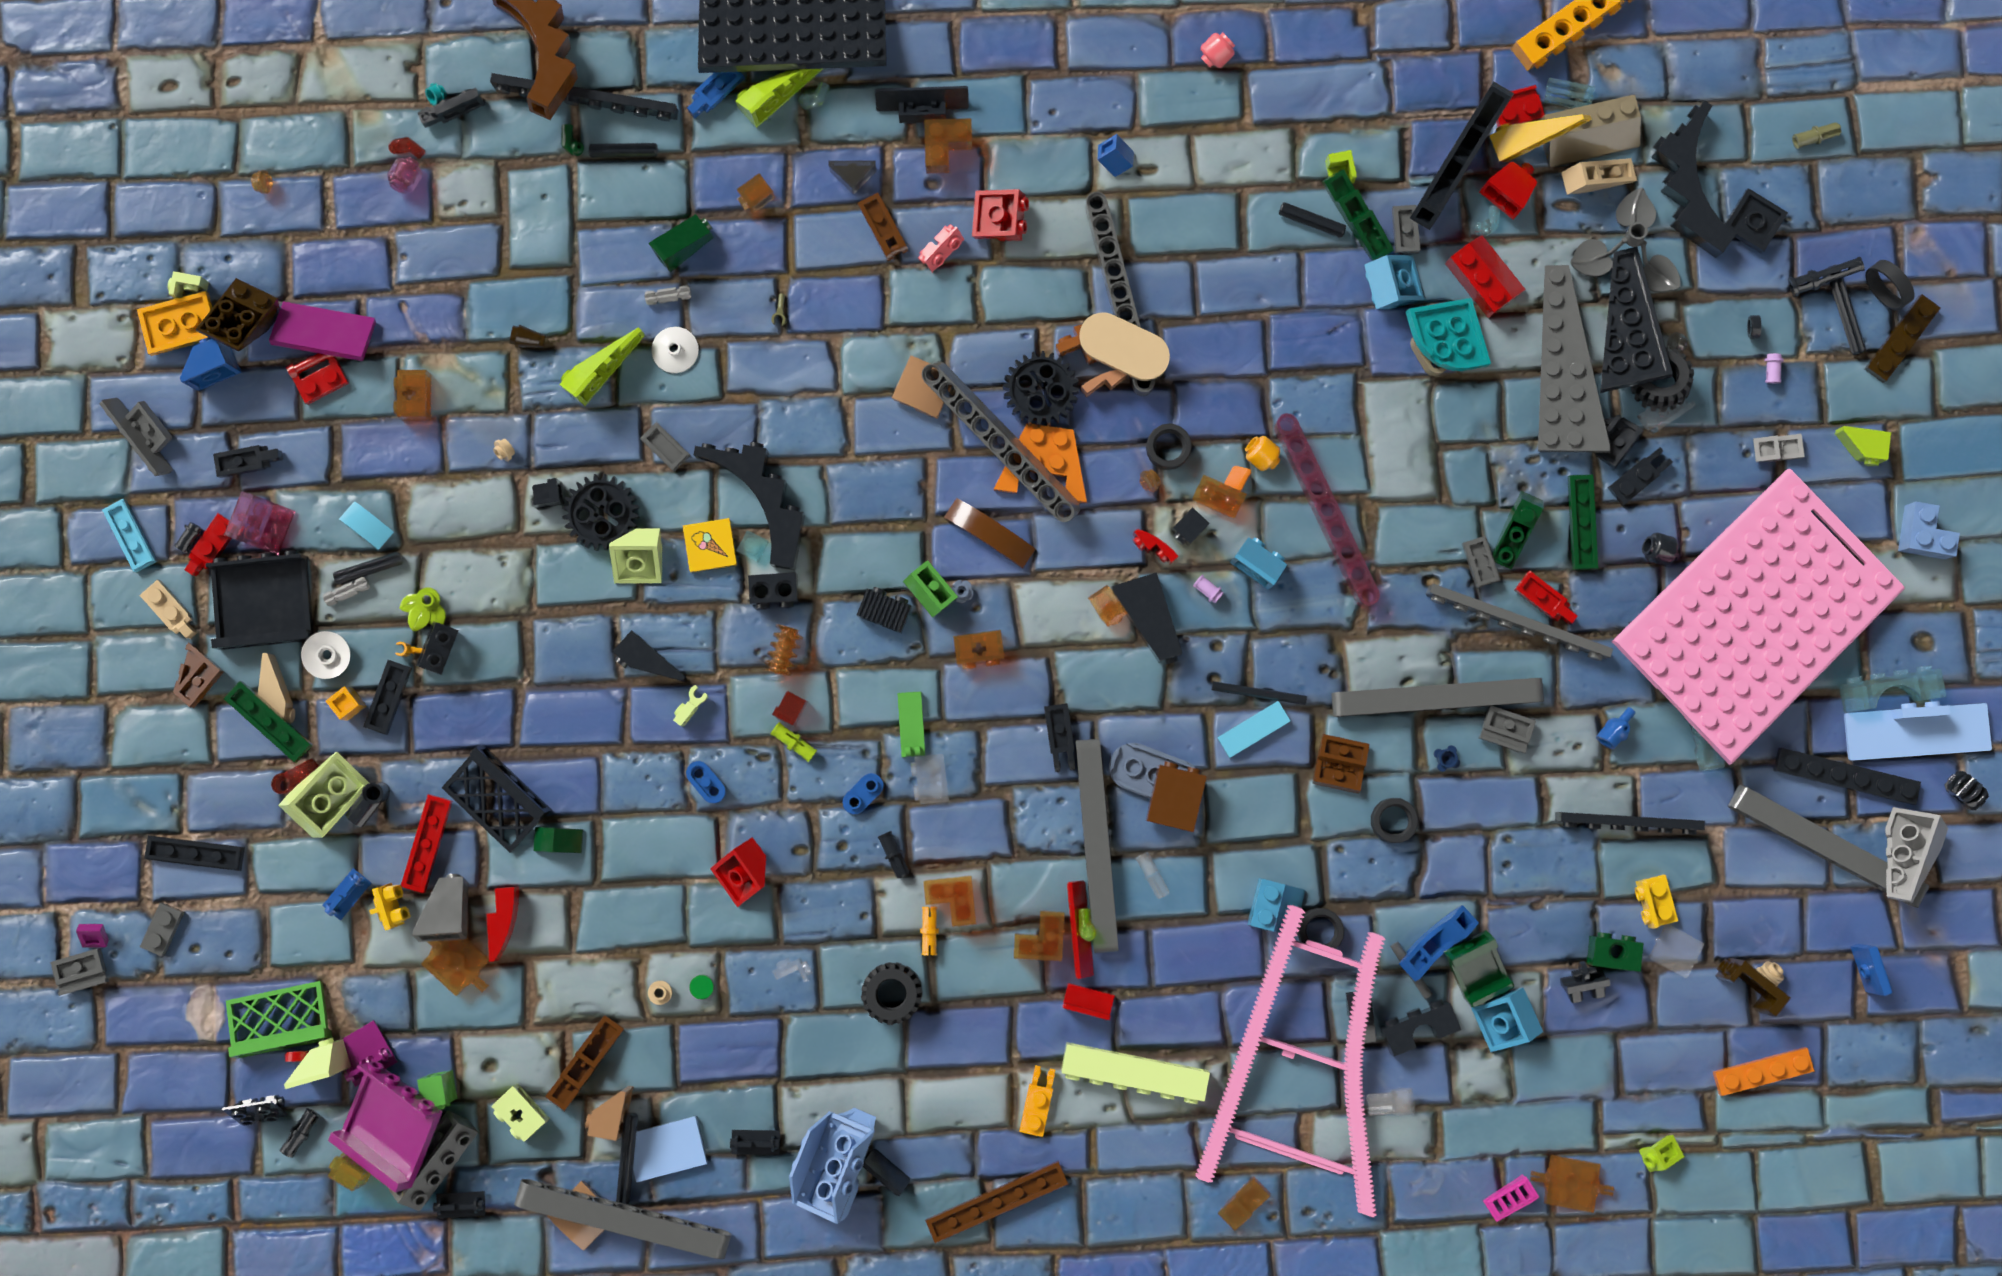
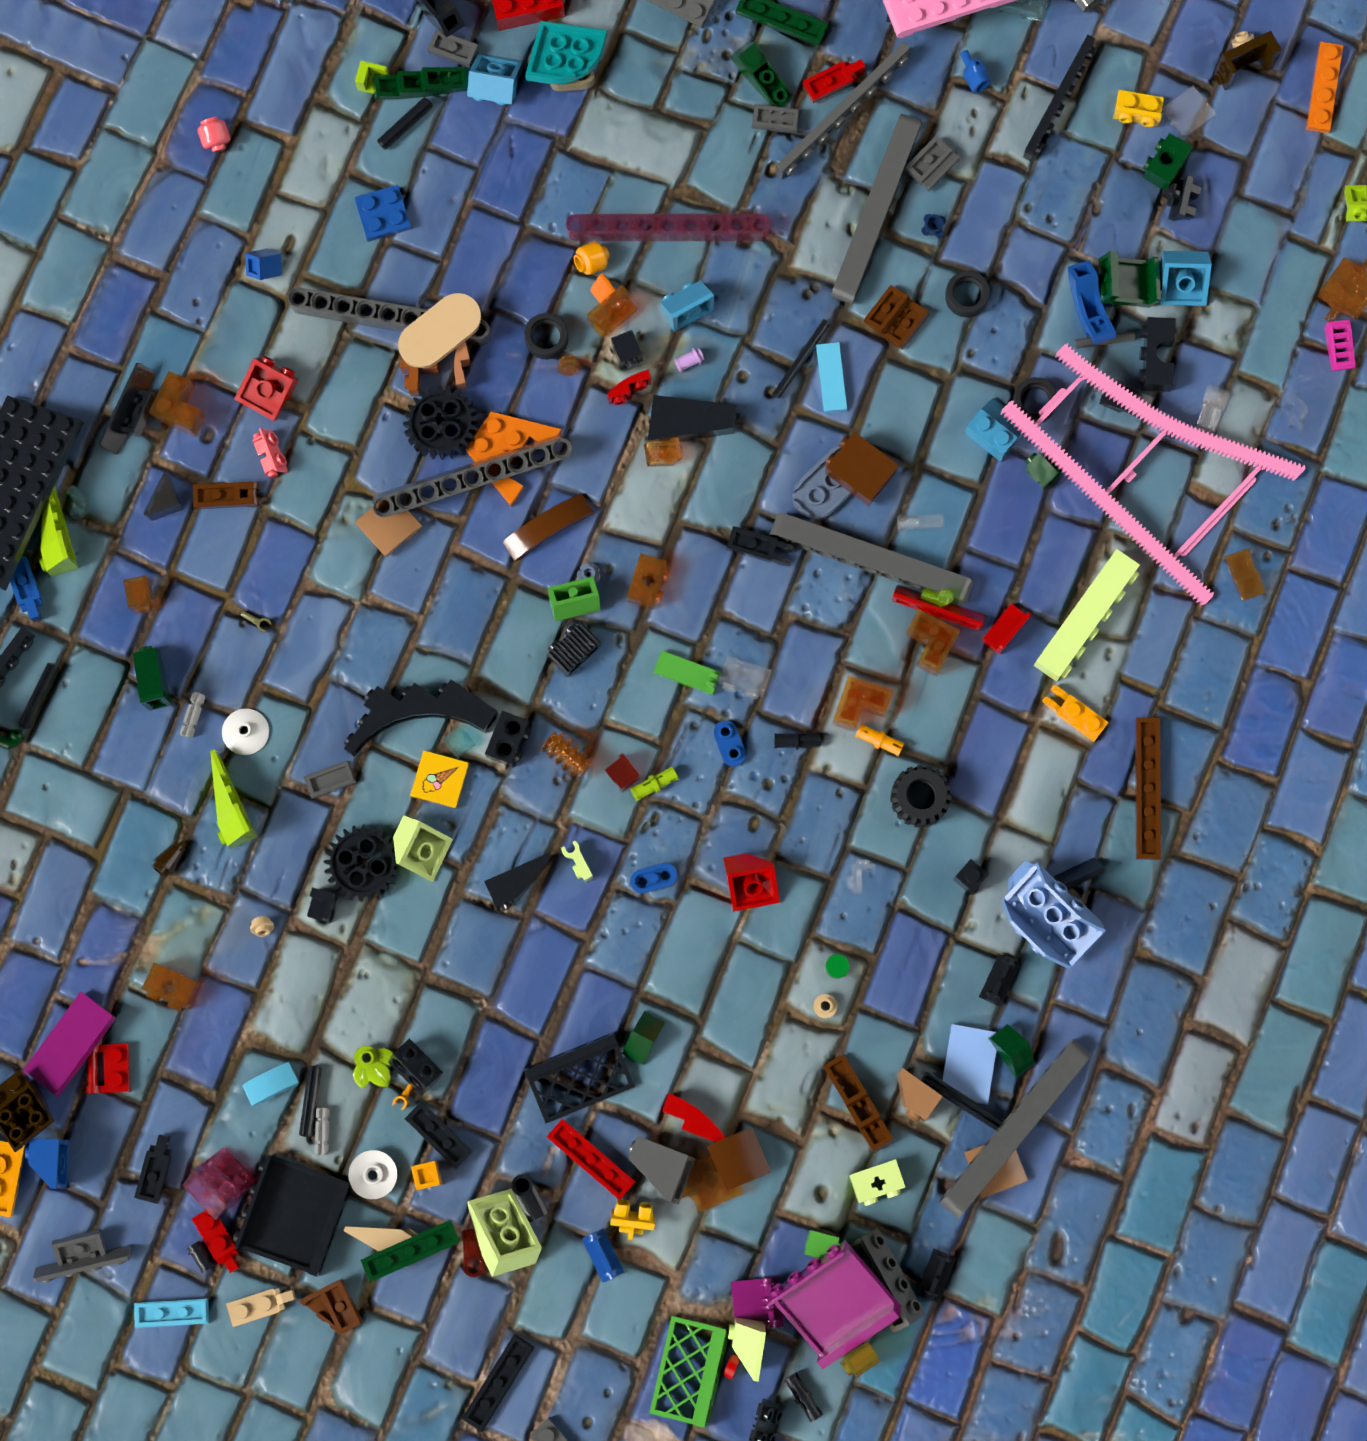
camera: 60 degrees left, 5 degrees down
none -> blue plate [354,185,411,242]
none -> reddish brown slope [707,1127,771,1191]
none -> black brick [953,859,989,895]
none -> dark green slope [988,1024,1035,1078]
none -> dark green window [1025,452,1063,489]

